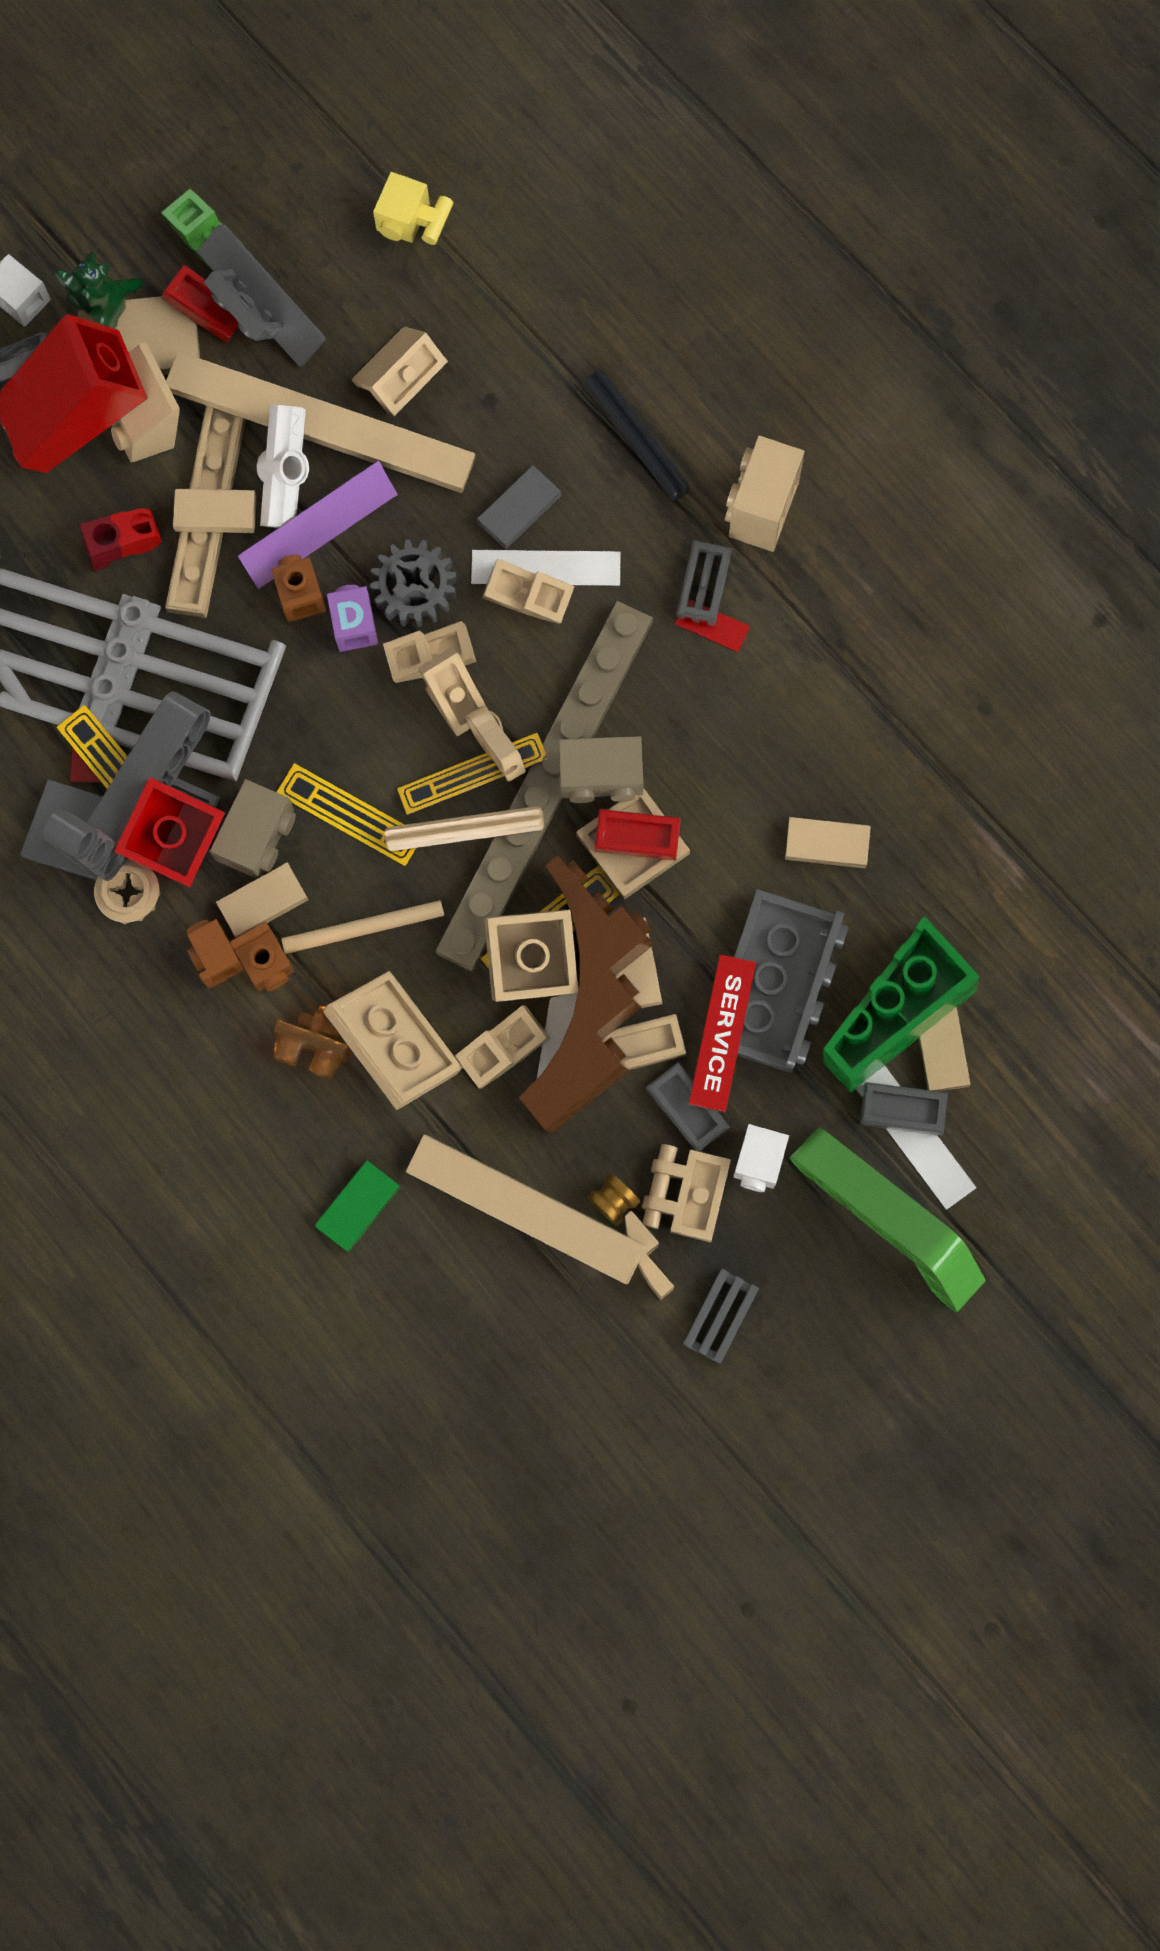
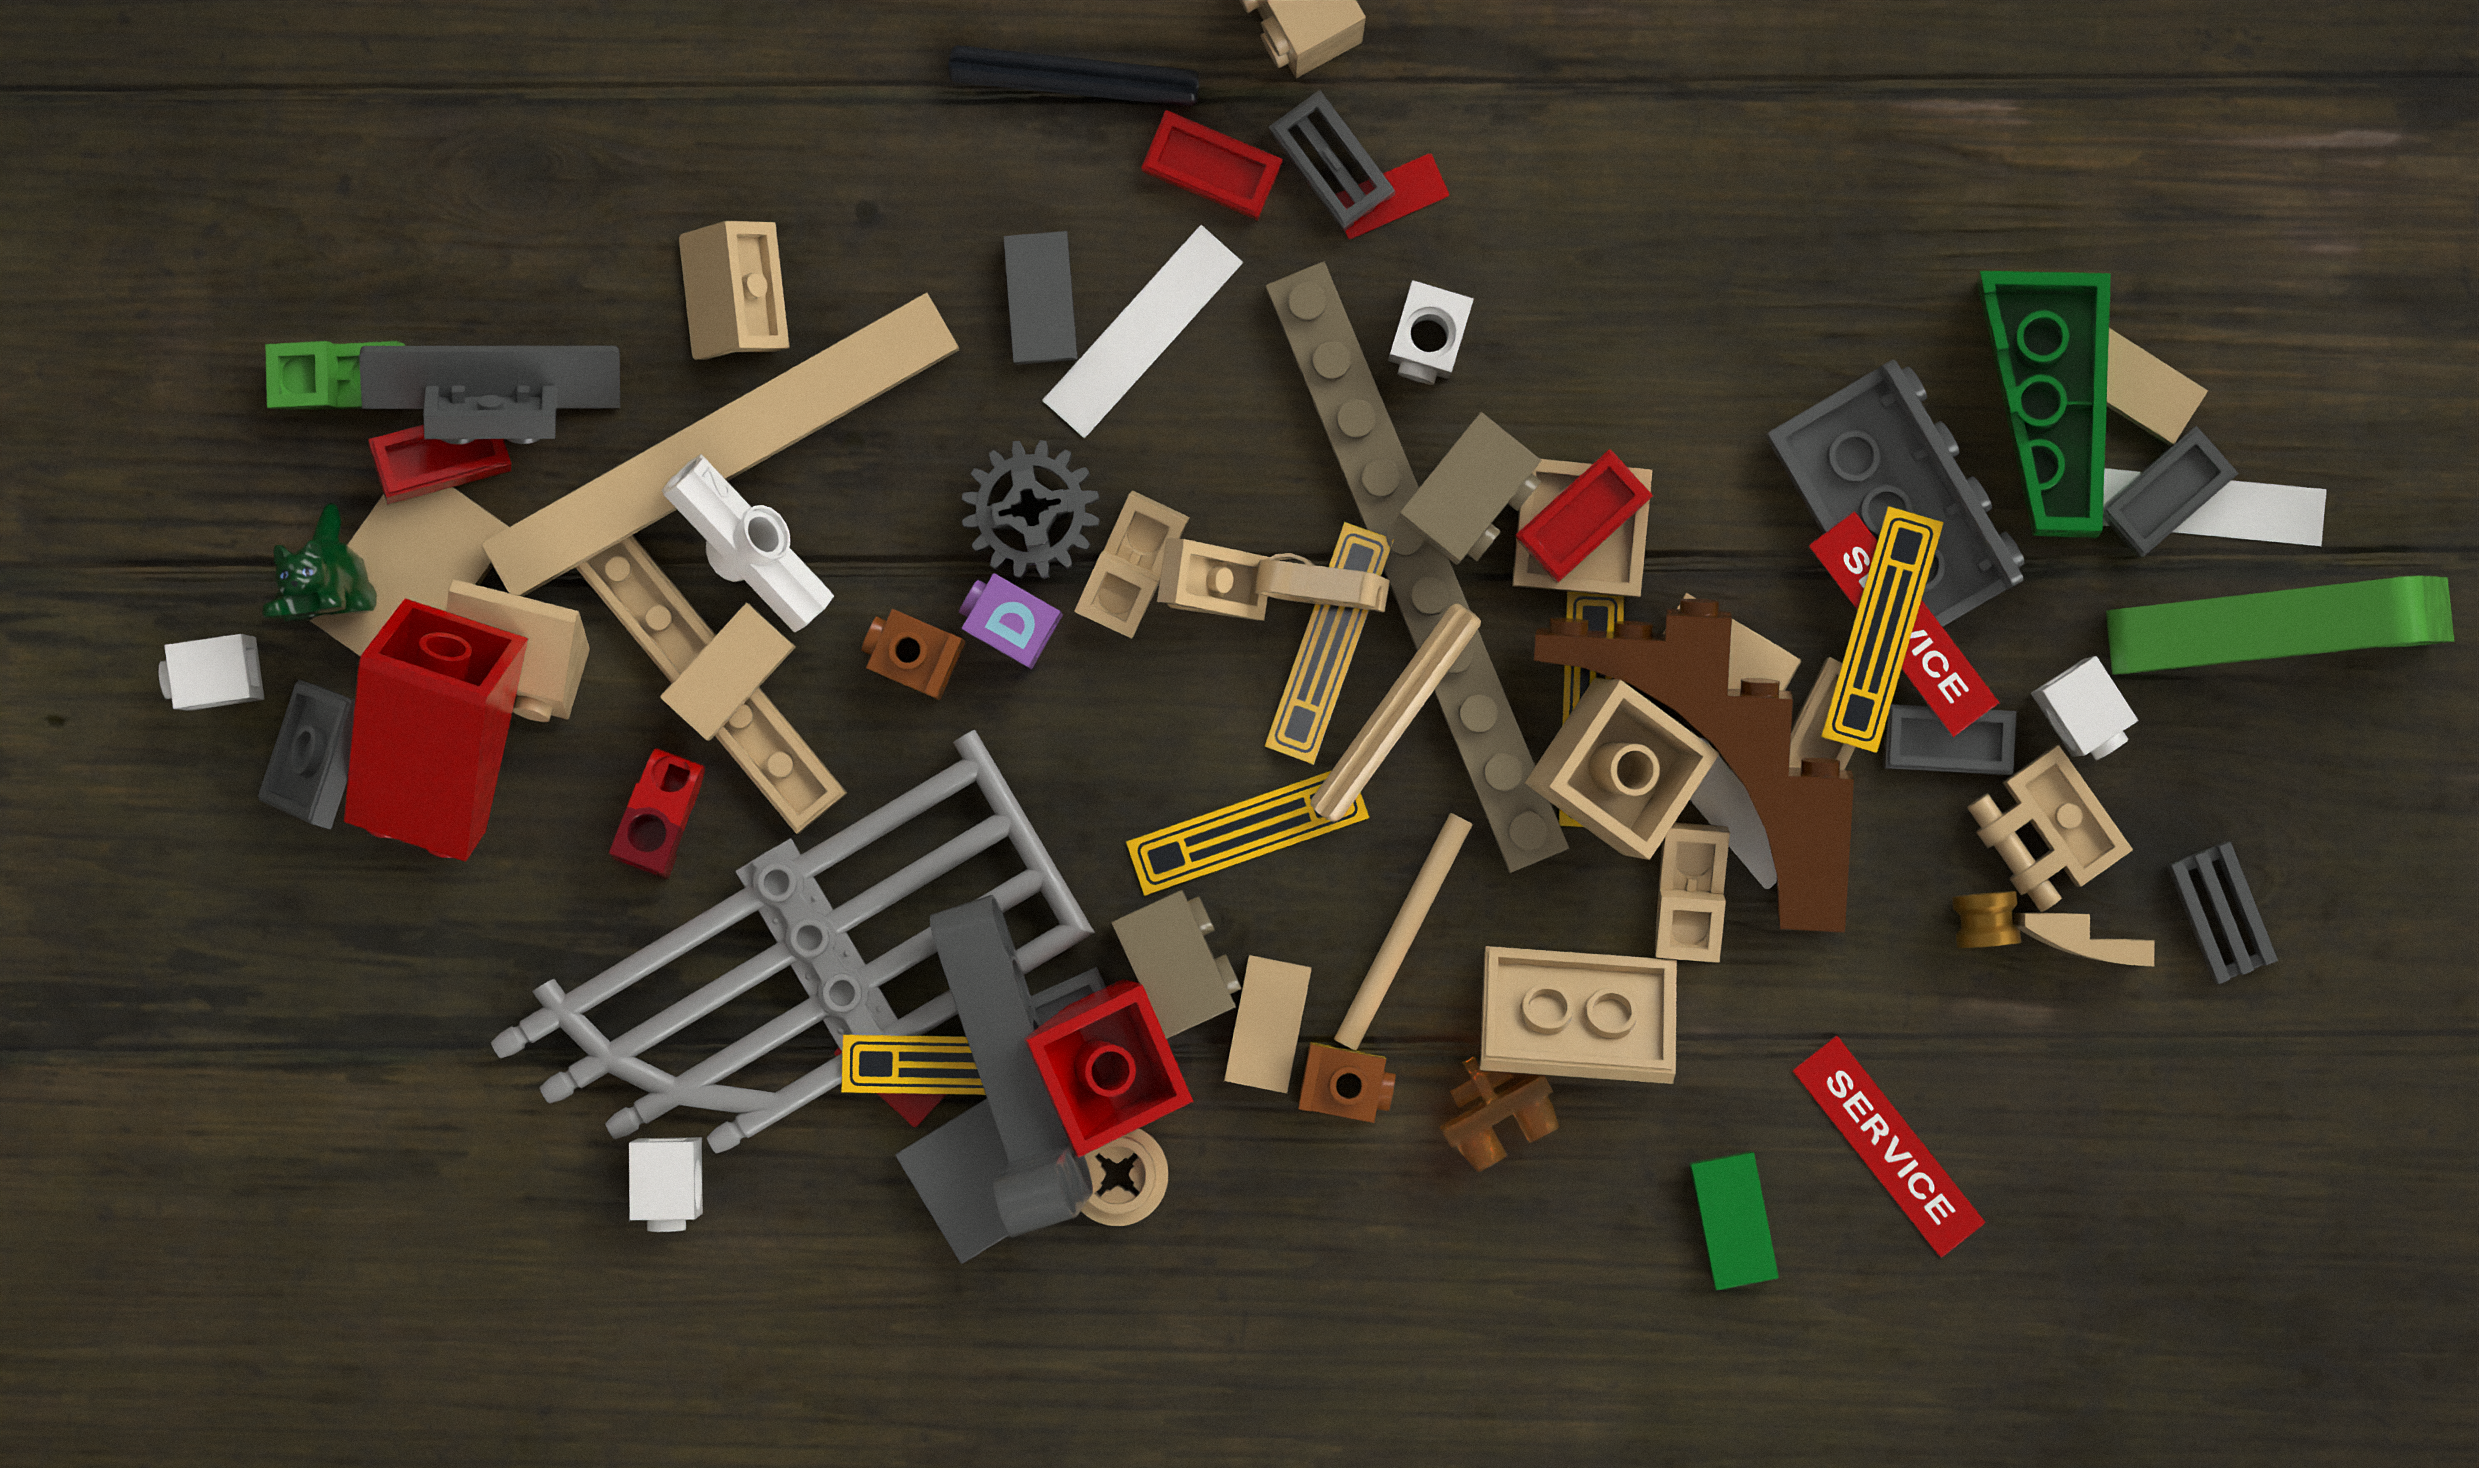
camera: 50 degrees left, 10 degrees up
dark orange brick [186,919,245,989] -> none
medium lavender sticker [238,461,398,589] -> none
light yellow brick [373,172,453,245] -> none
tan tile [406,1135,646,1284] -> none
tan slope [482,559,574,624] -> none
tan tile [785,817,871,869] -> none
none -> red tile [1141,110,1283,220]
none -> white brick [1388,280,1474,385]
none -> red sticker [1793,1036,1986,1258]
none -> sticker [1821,506,1944,753]

